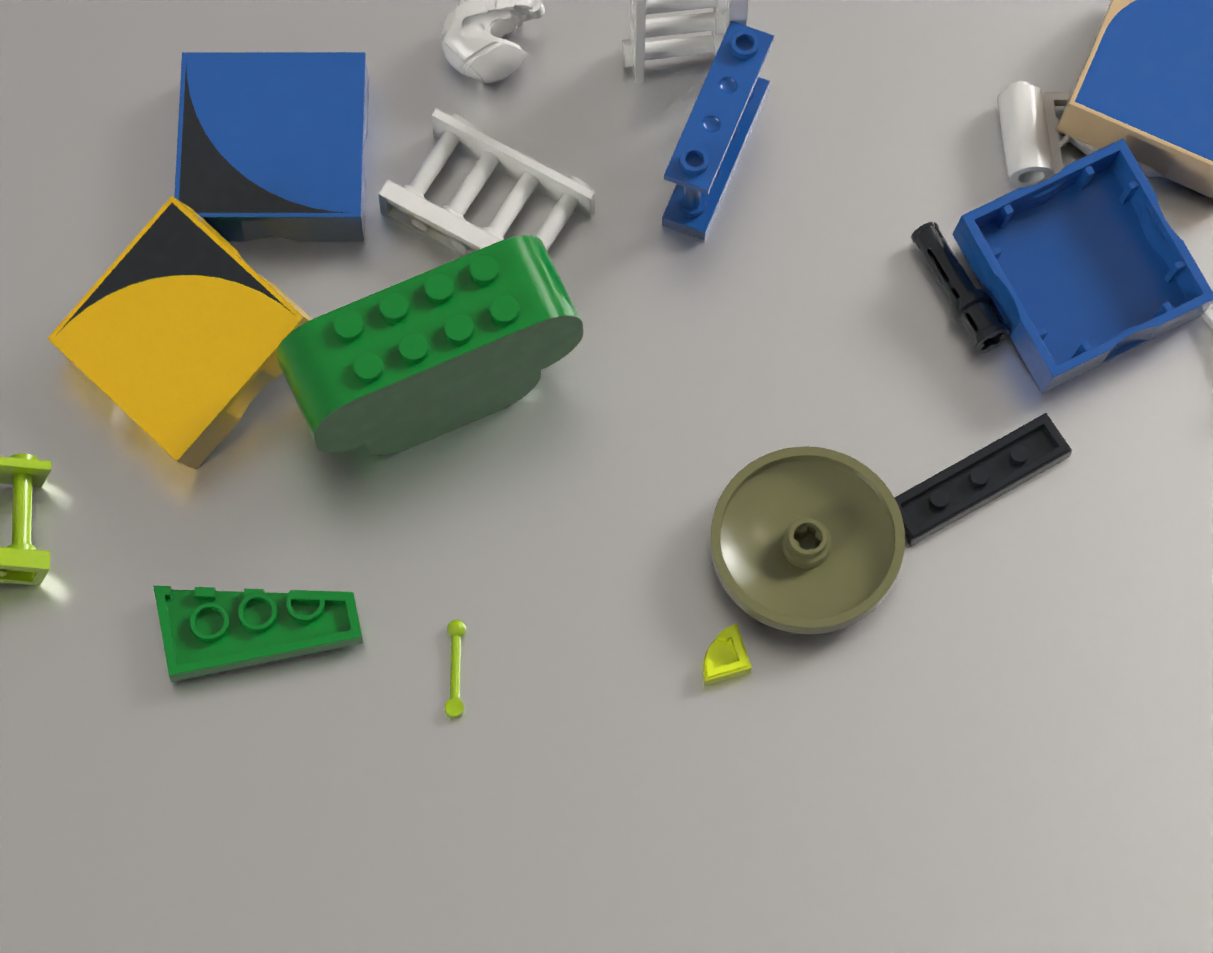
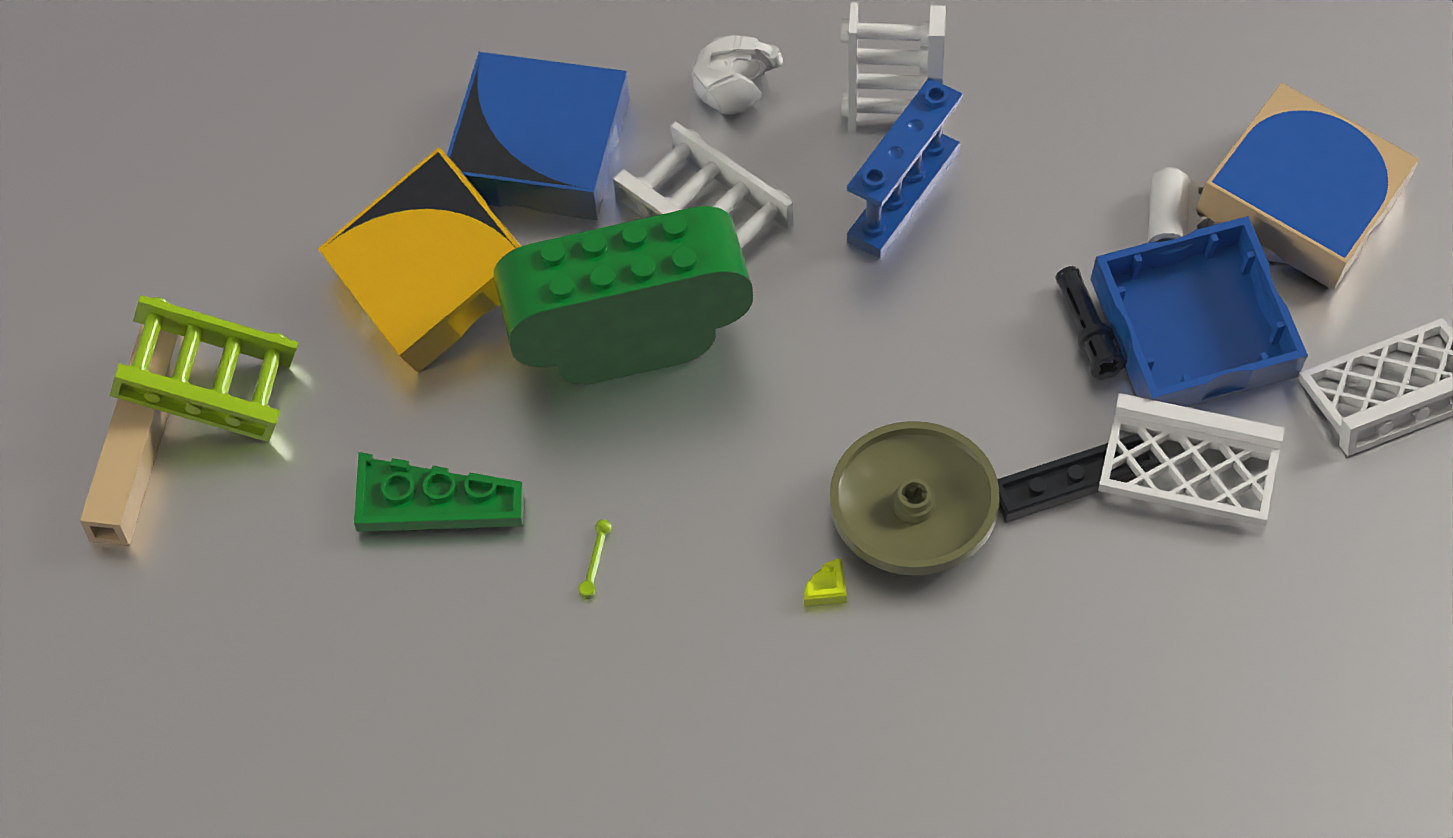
camera: 15 degrees right, 10 degrees down
none -> white fence [1098,393,1285,526]

